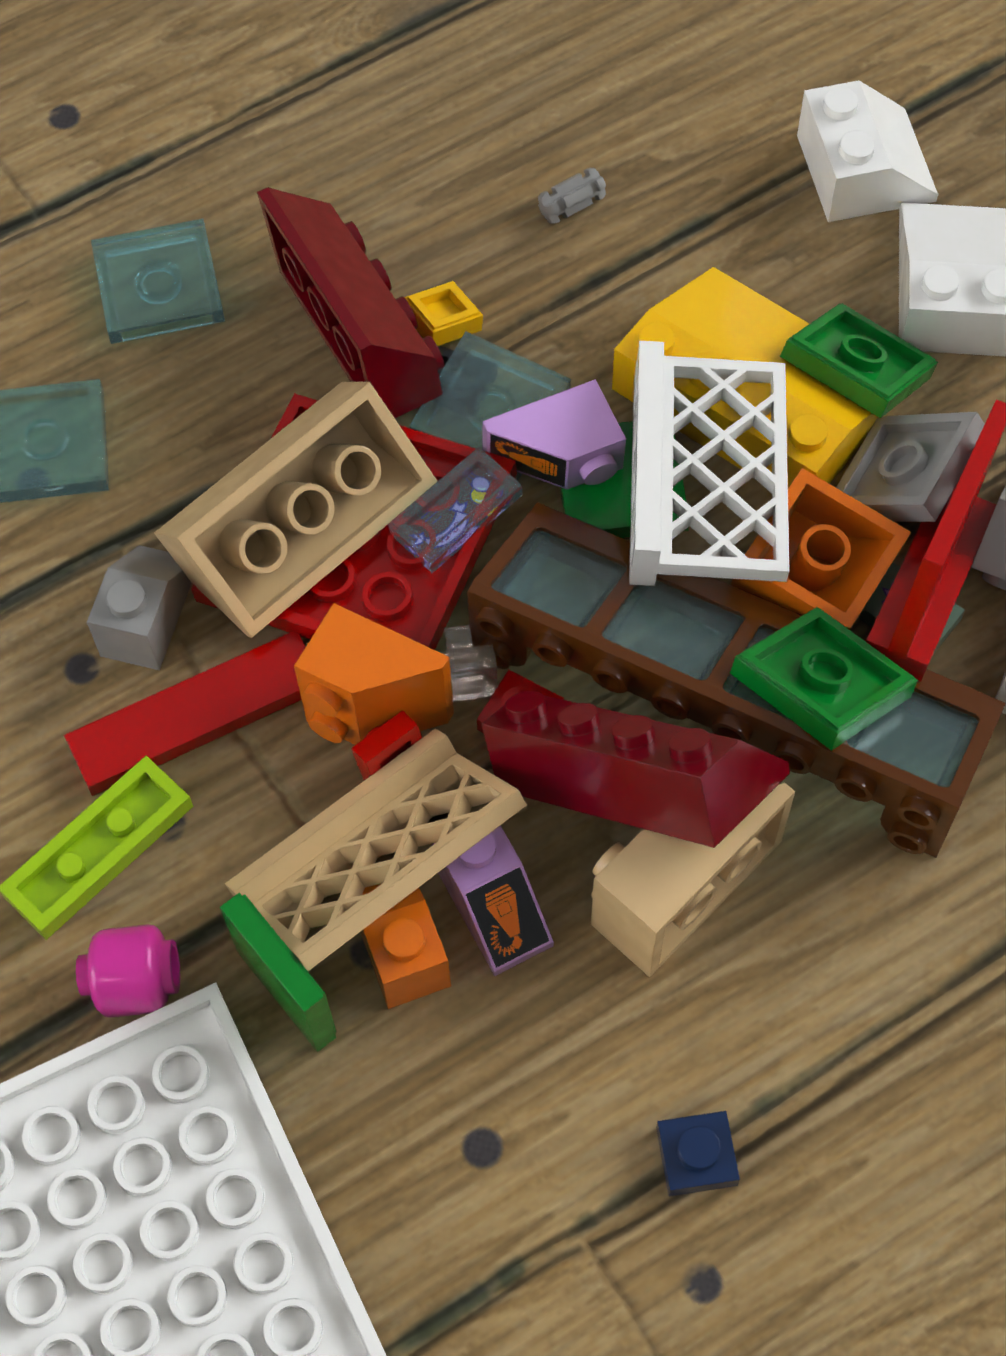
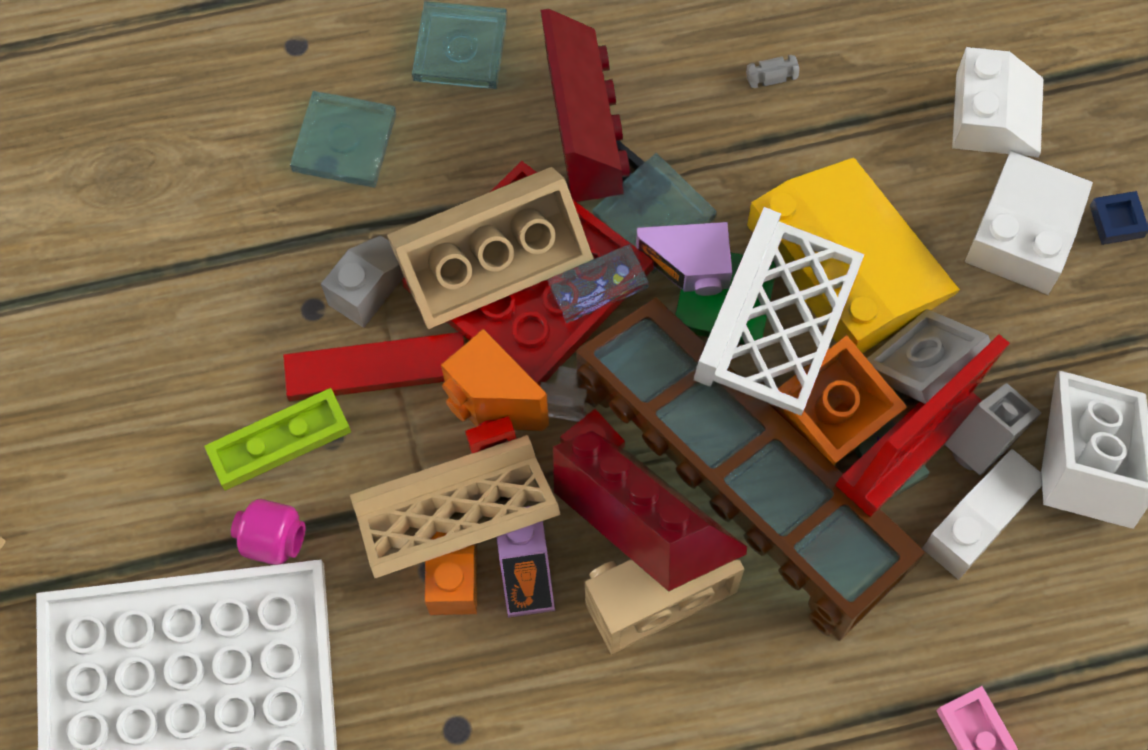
camera: 20 degrees right, 5 degrees up
green tile [220,892,337,1052] -> none
yellow tile [404,281,483,346] -> none
green tile [730,607,918,751] -> none
green tile [780,303,938,418] -> none

